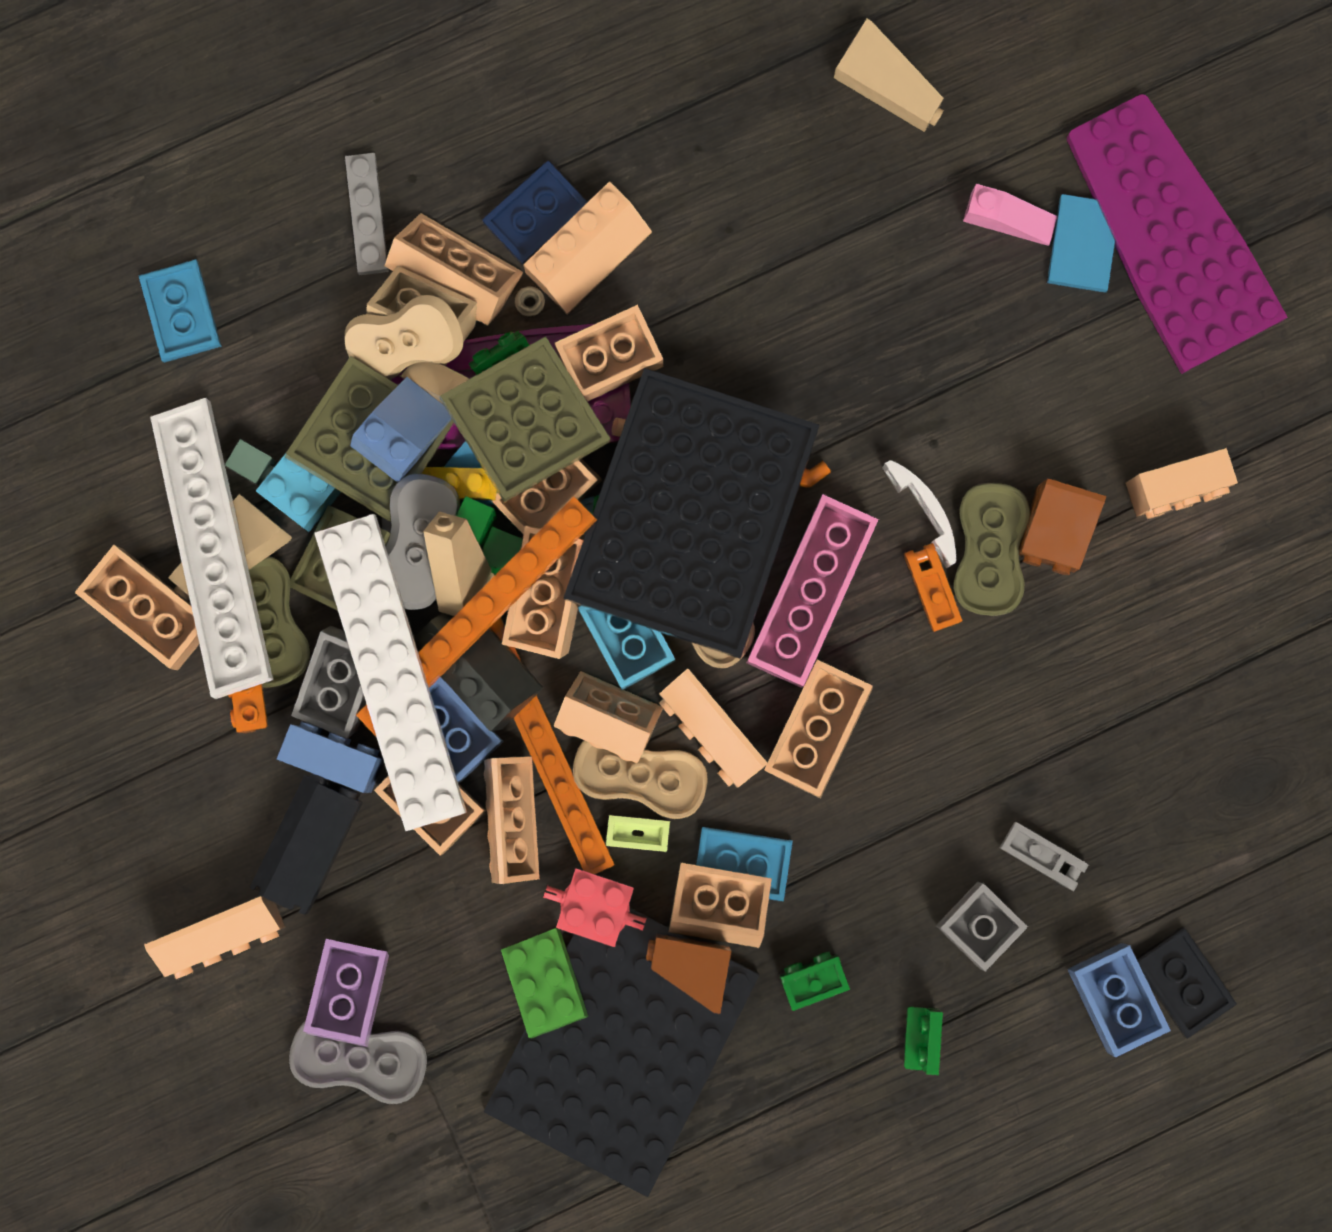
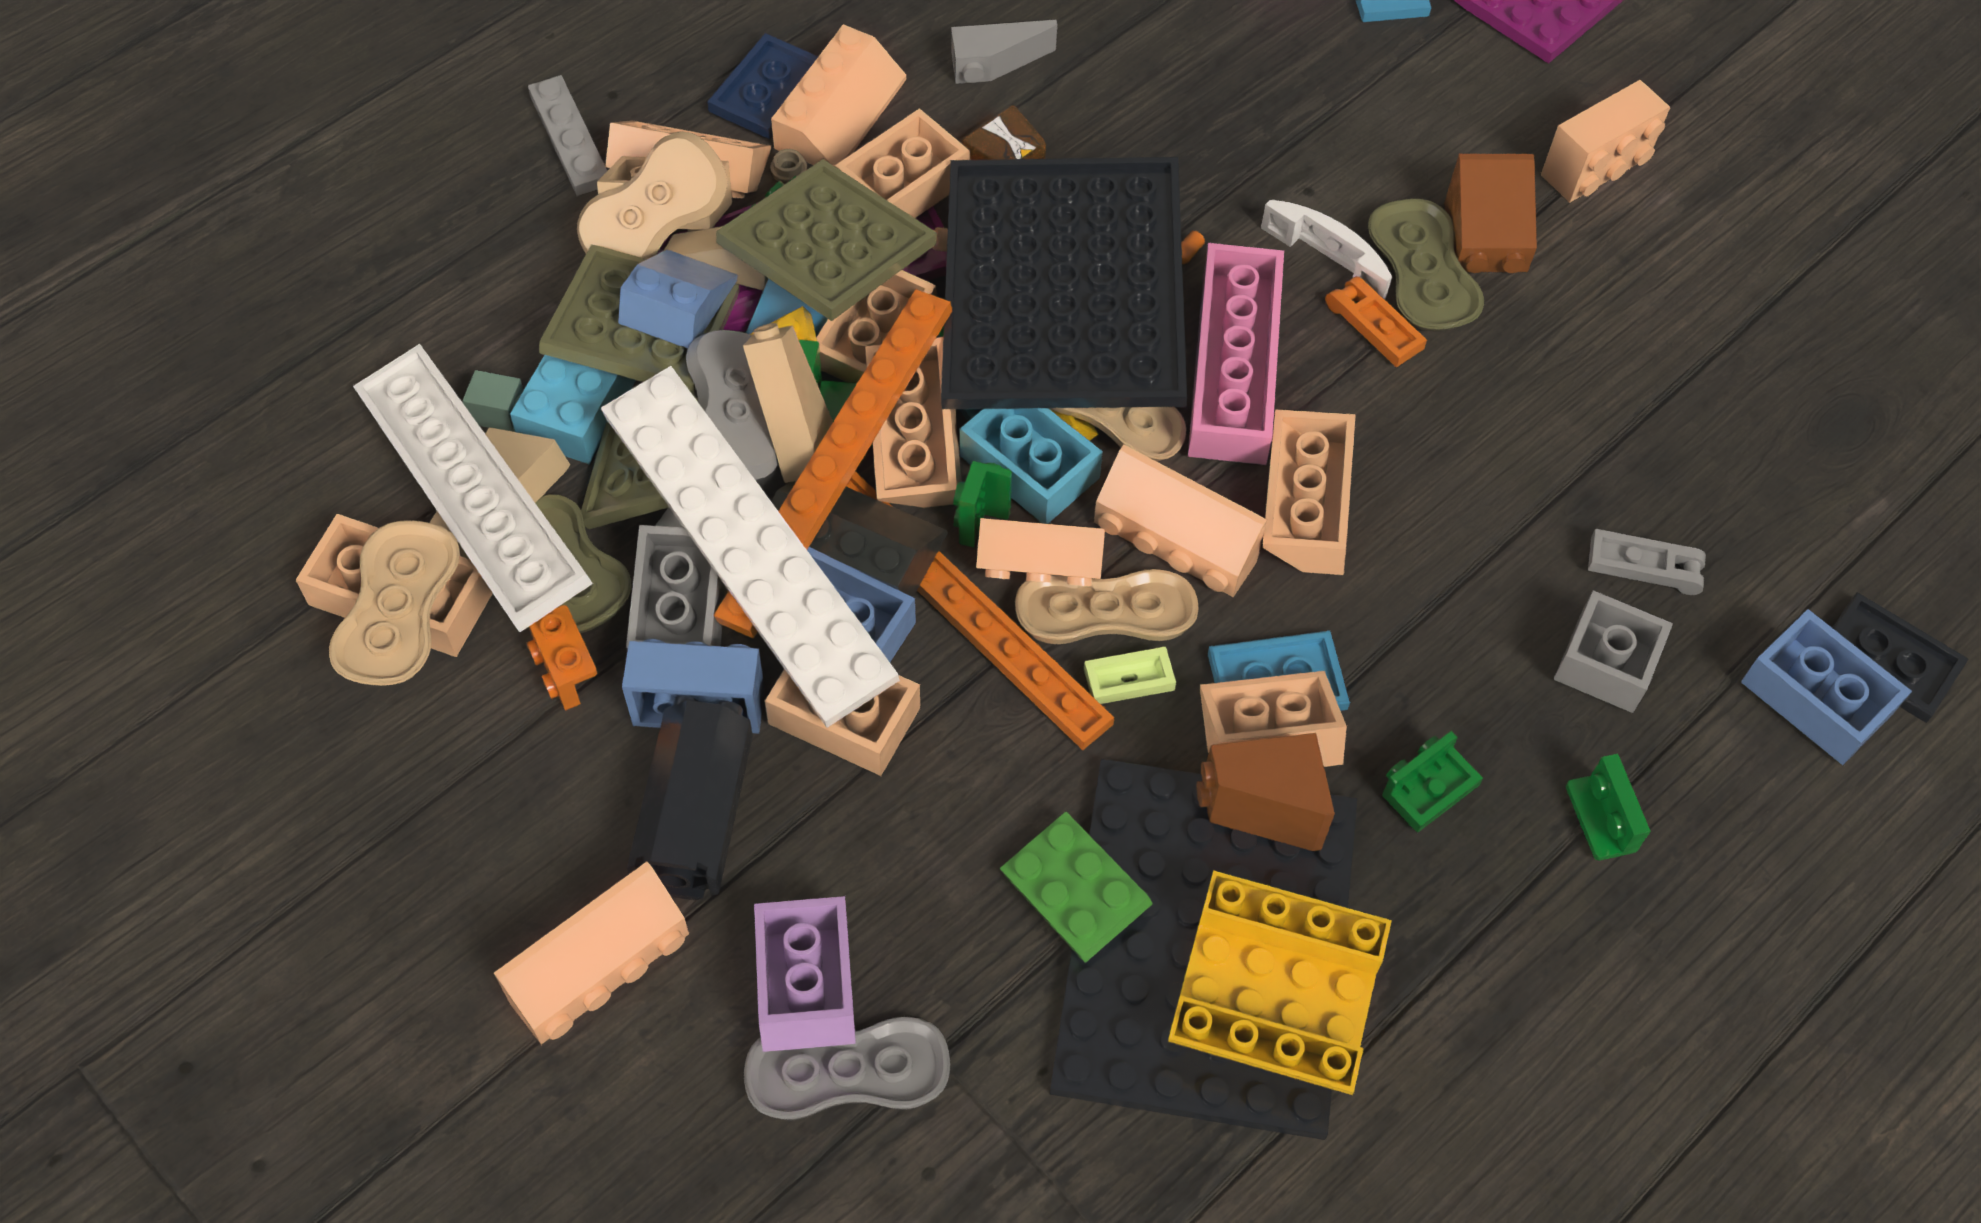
camera: 15 degrees left, 25 degrees down
dark azure tile [138,260,222,363] -> none
light nougat slope [484,757,540,884] -> none
coral plate [543,869,647,947] -> none
none -> tan plate [329,520,460,685]
none -> light grey slope [951,20,1057,84]
none -> green bracket [953,461,1012,548]
none -> clear orange torso [962,105,1046,160]
none -> yellow slope [1168,870,1392,1095]

